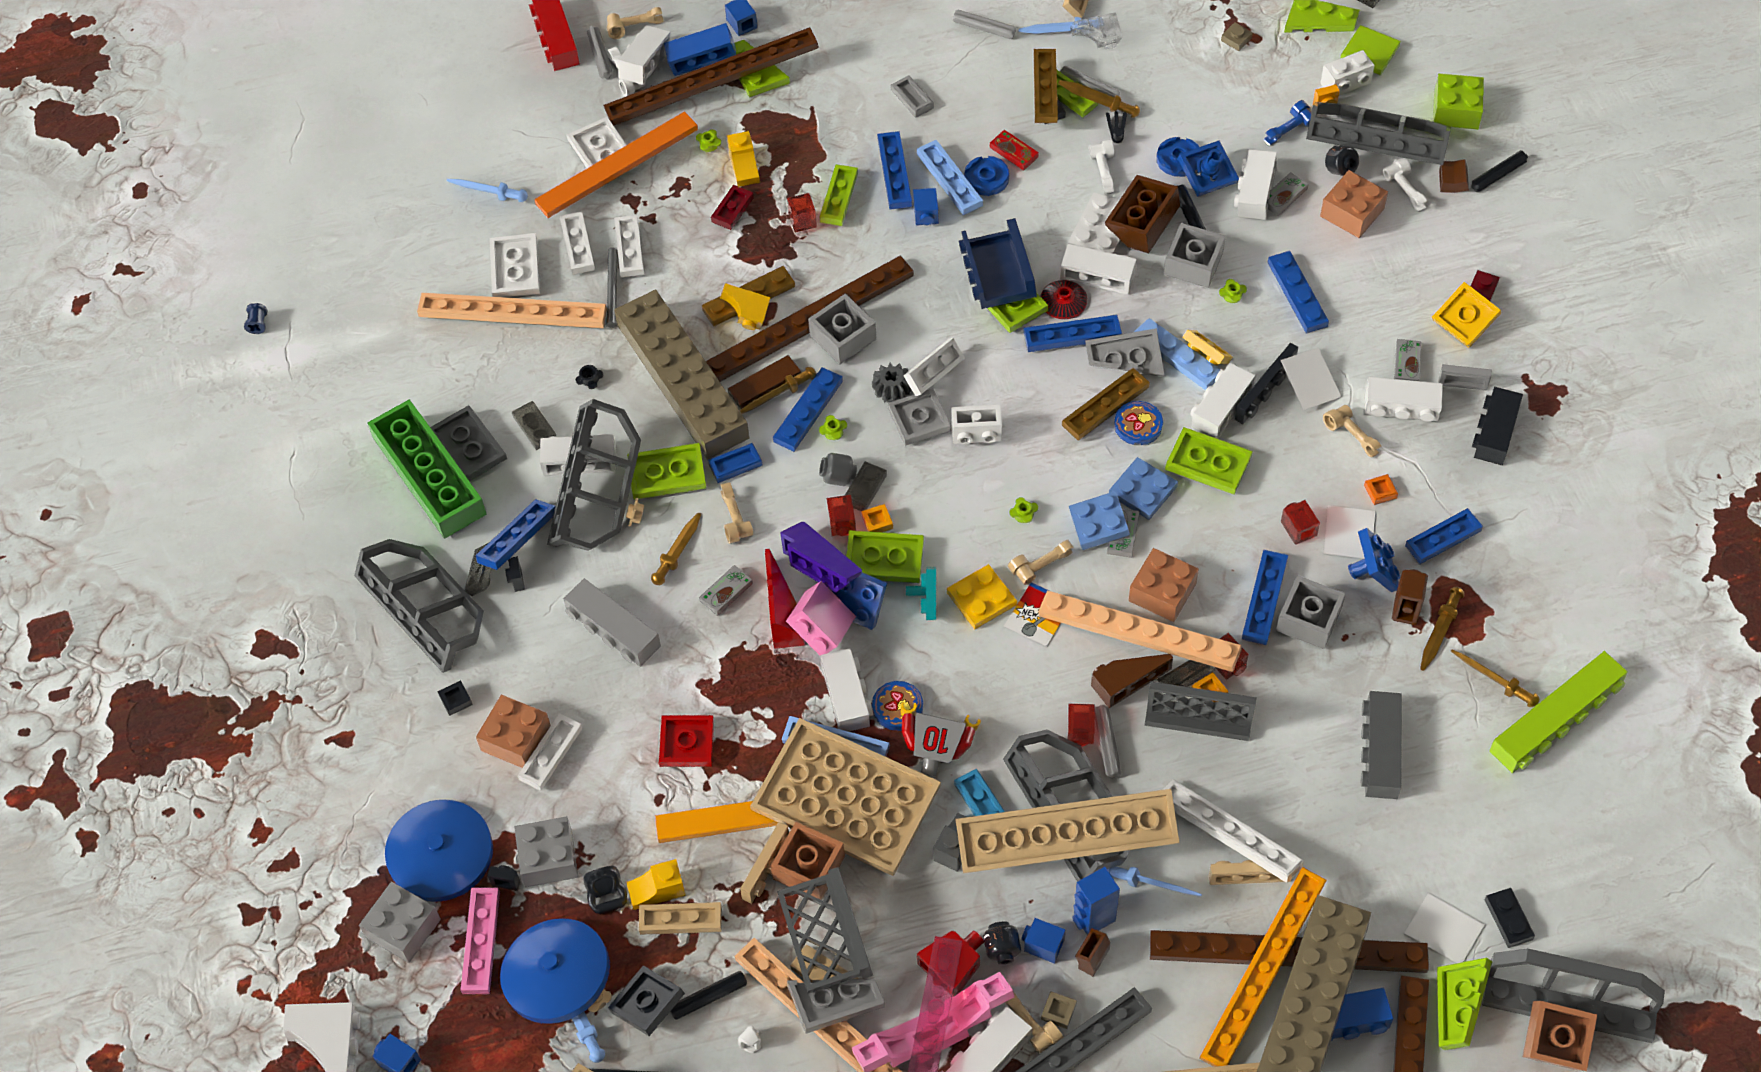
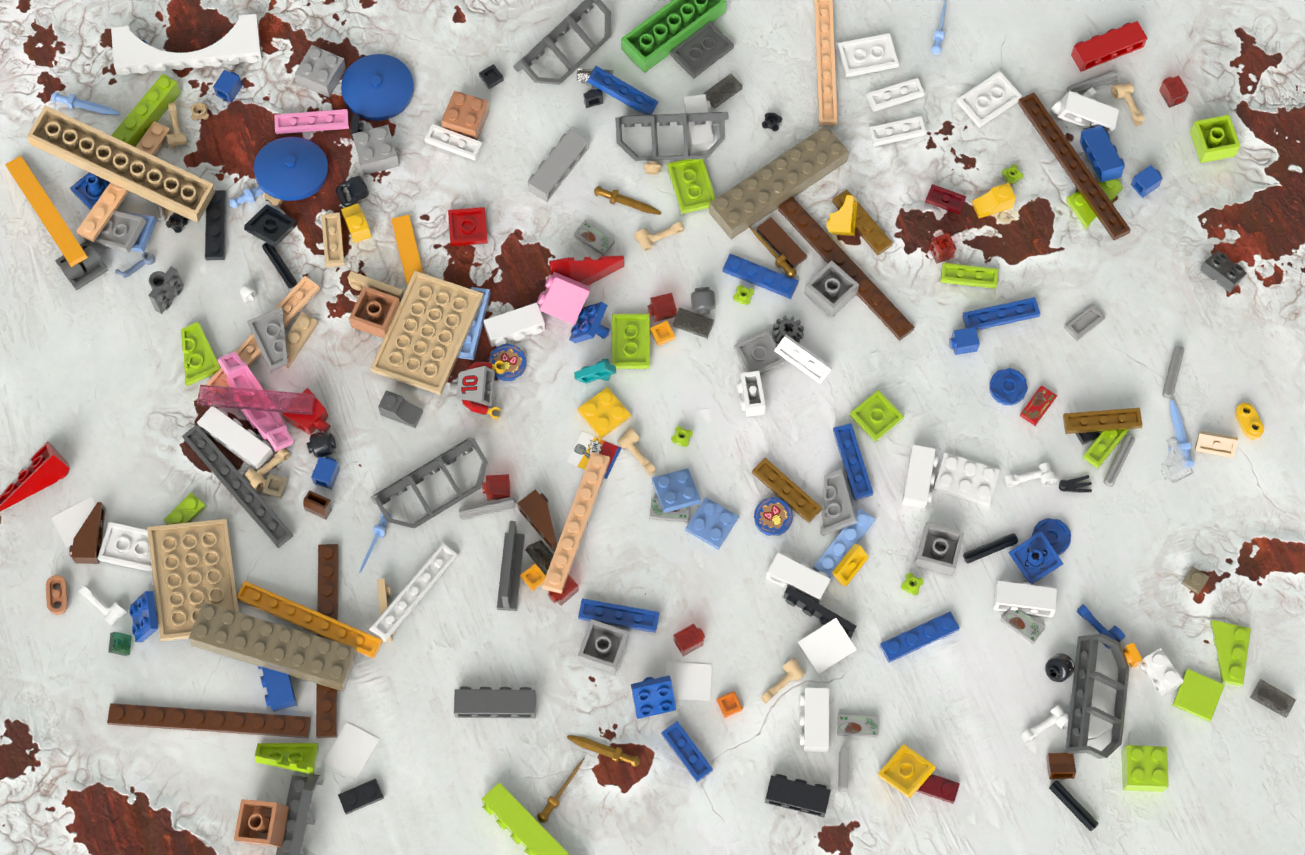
camera: 80 degrees right, 10 degrees up
orange tile [534,111,698,218] -> none
dark grey bar [607,247,617,328] -> none
blue tile [708,443,763,483] -> none
dark grey fence [777,867,873,994] -> none
dark purple wedge [780,522,862,593] -> none
light blue plate [917,140,983,215] -> none
dark azure tile [954,768,1005,816] -> none
tan plate [956,789,1179,873] -> none
dark blue panel [958,218,1037,309] -> none
dish [1040,280,1087,319] -> none
pearl gold sword [1059,80,1140,118] -> none
blue brick [1072,867,1120,935] -> none
reddish brown slope [1105,175,1180,254] -> none
nougat brick [1129,548,1199,622] -> none
lime plate [1165,427,1253,494] -> none
nougat brick [1320,170,1388,238] -> none
reddish brown brick [1392,569,1428,625] -> none

